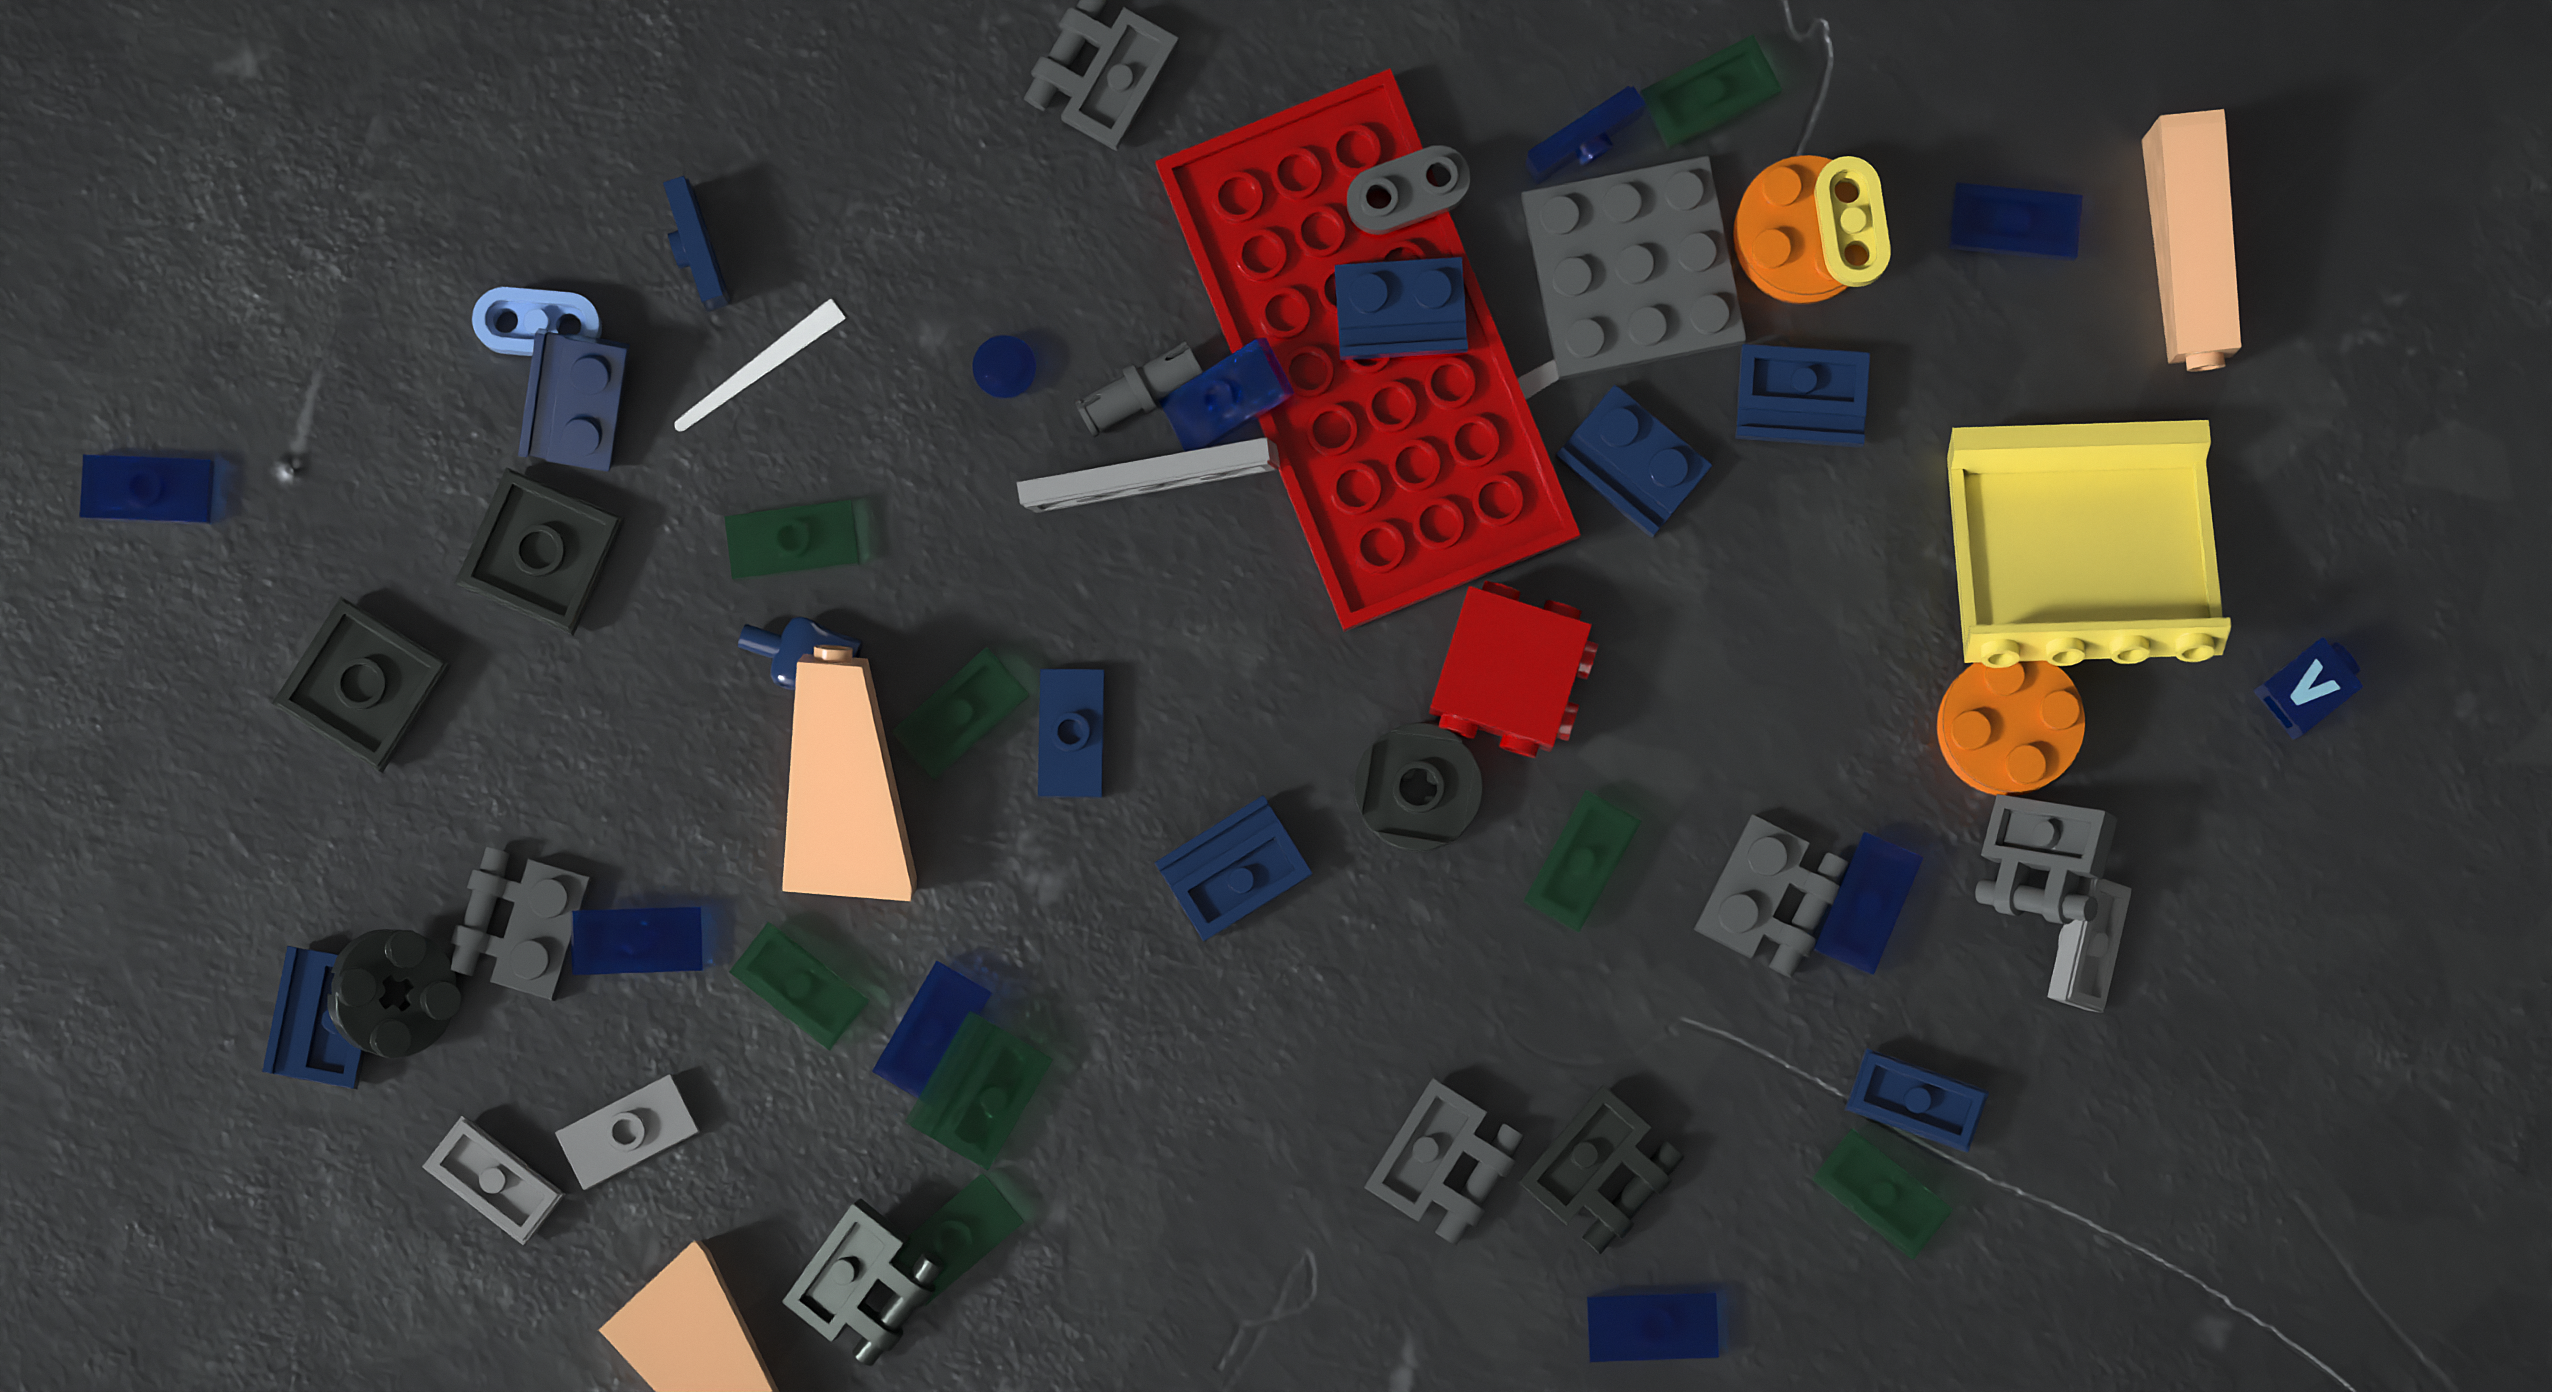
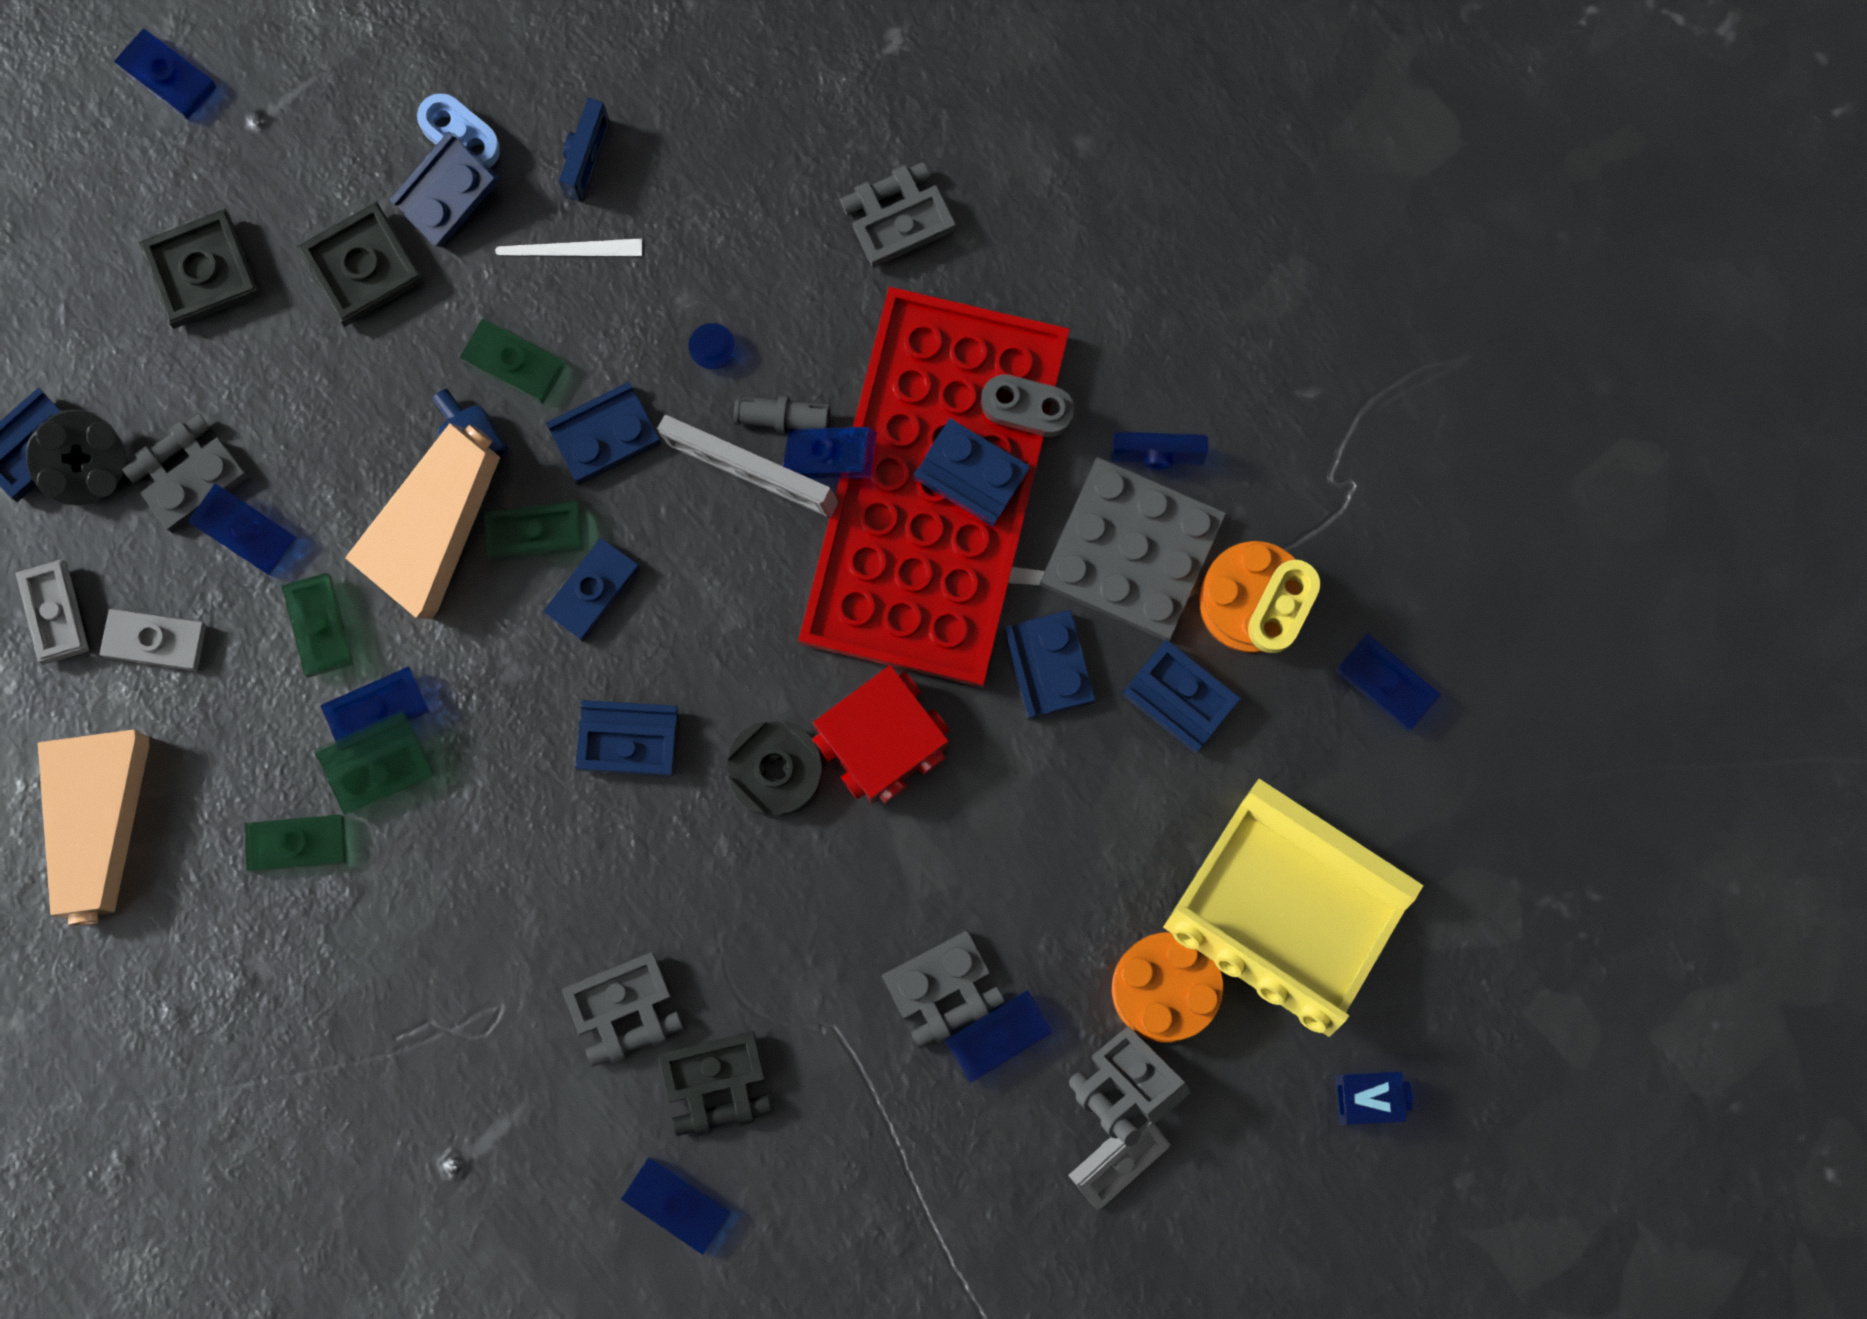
camera: 30 degrees right, 5 degrees down
pearl dark grey plate [782,1198,945,1366] -> none
clear green plate [1523,790,1642,933] -> none
clear green plate [1640,34,1782,150] -> none
clear green plate [1811,1128,1953,1260] -> none
dark blue plate [1844,1048,1989,1153] -> none
light nougat slope [2142,109,2241,372] -> none
none -> dark blue plate [546,382,661,485]

